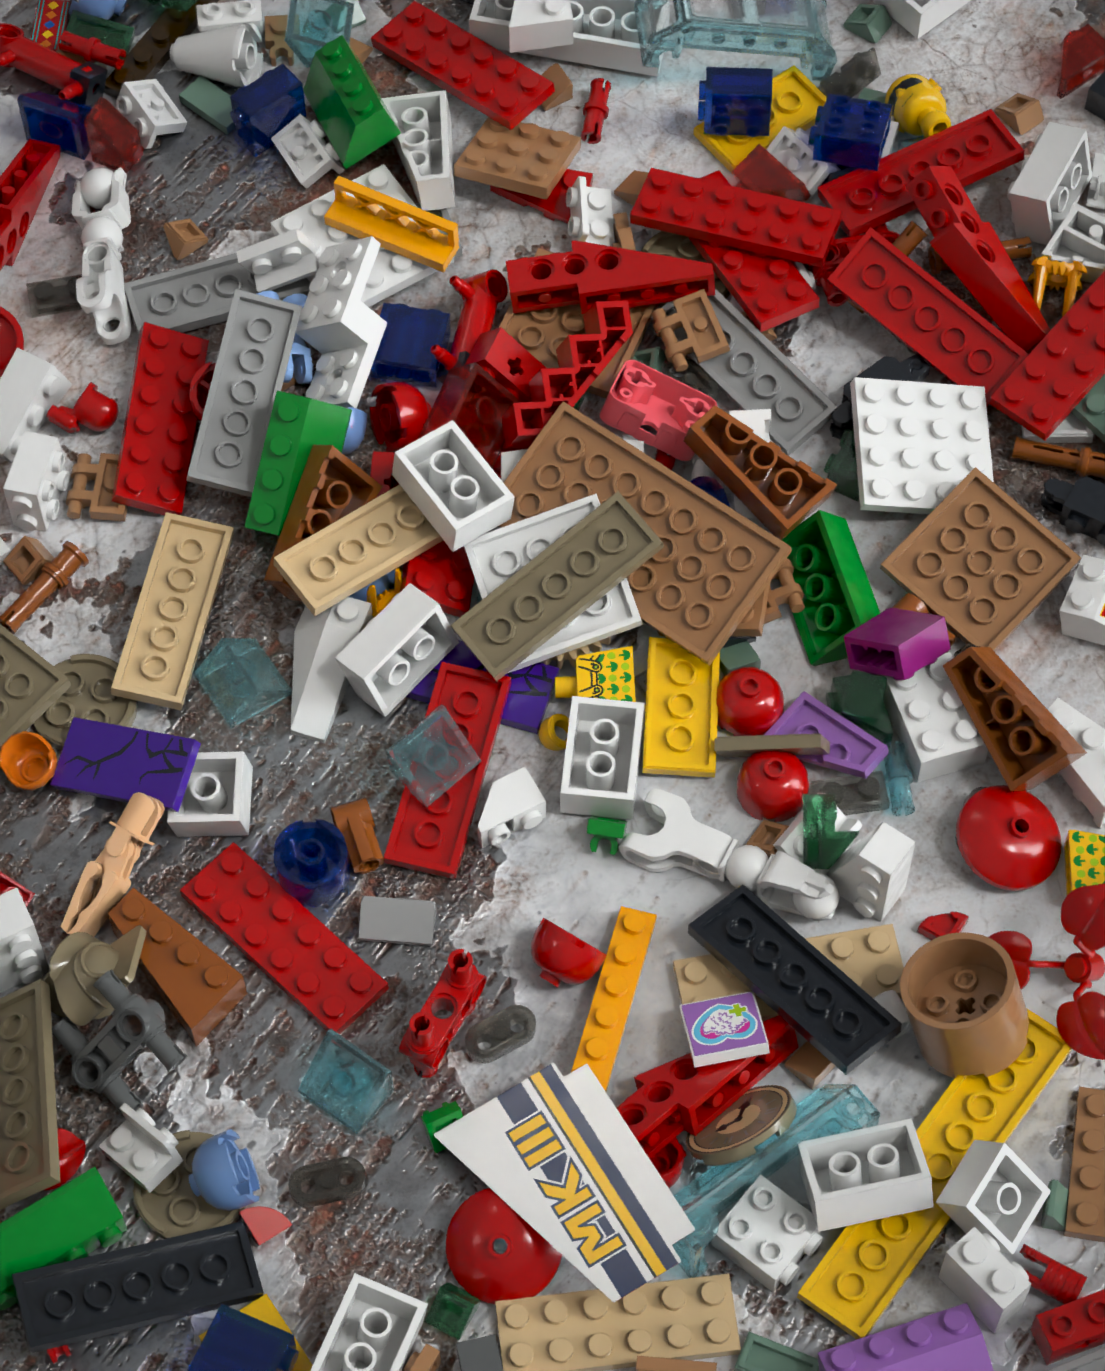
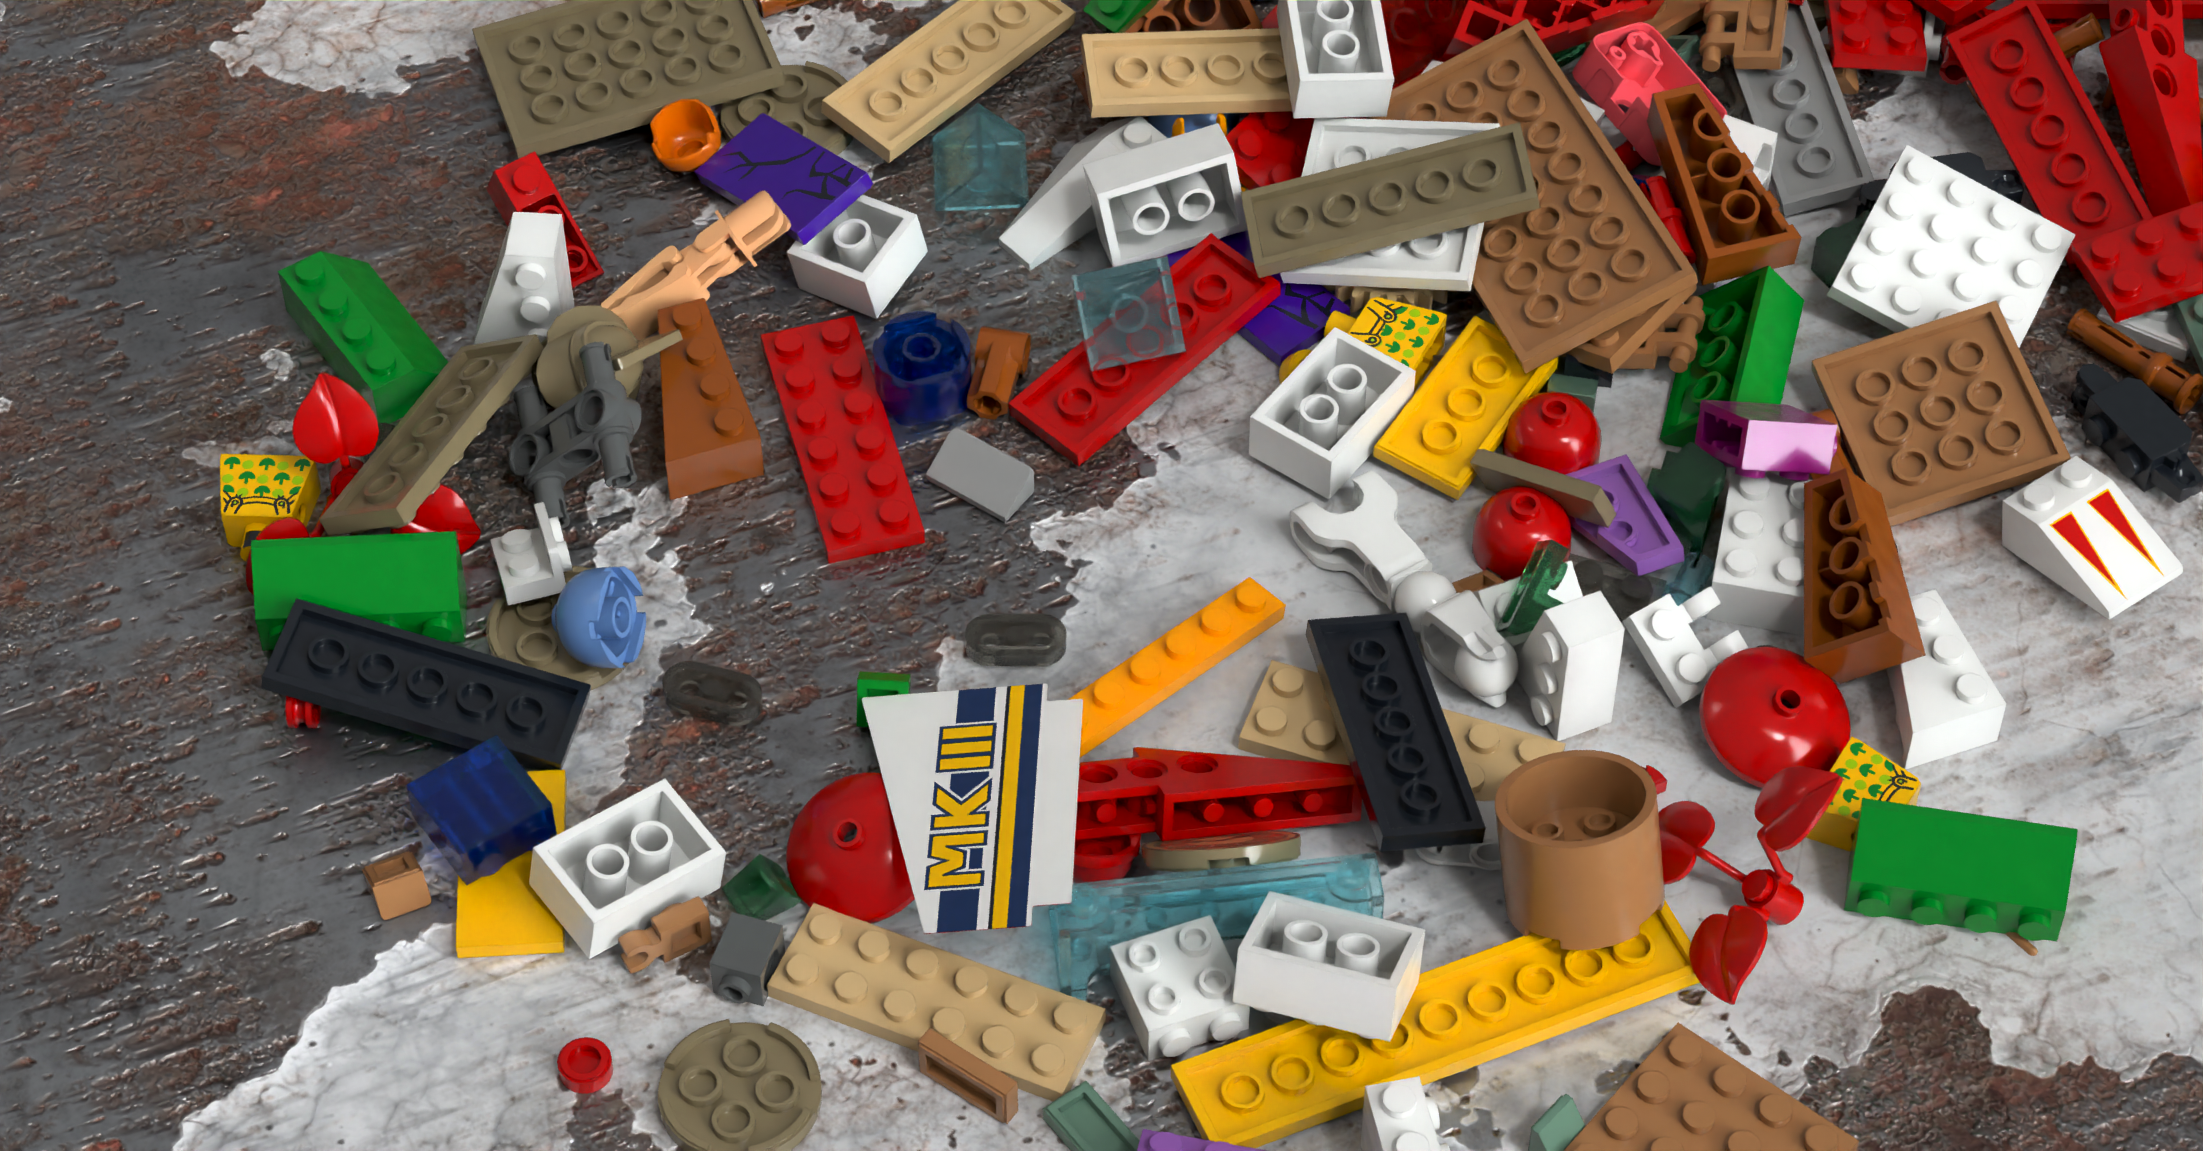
camera: 30 degrees right, 10 degrees down
tile [238,1206,292,1246] -> none
clear light blue slope [298,1029,394,1134] -> none
red piece [399,949,487,1078] -> none
white slope [478,767,546,848] -> none
red cylinder [531,918,607,987] -> none
green tile [587,816,627,855] -> none
tile [679,991,770,1068] -> none
medium nougat slope [784,1041,836,1090] -> none
white brick [936,1140,1051,1254] -> none
none -> white plate [1622,586,1748,708]
none -> red pin [1639,176,1697,264]

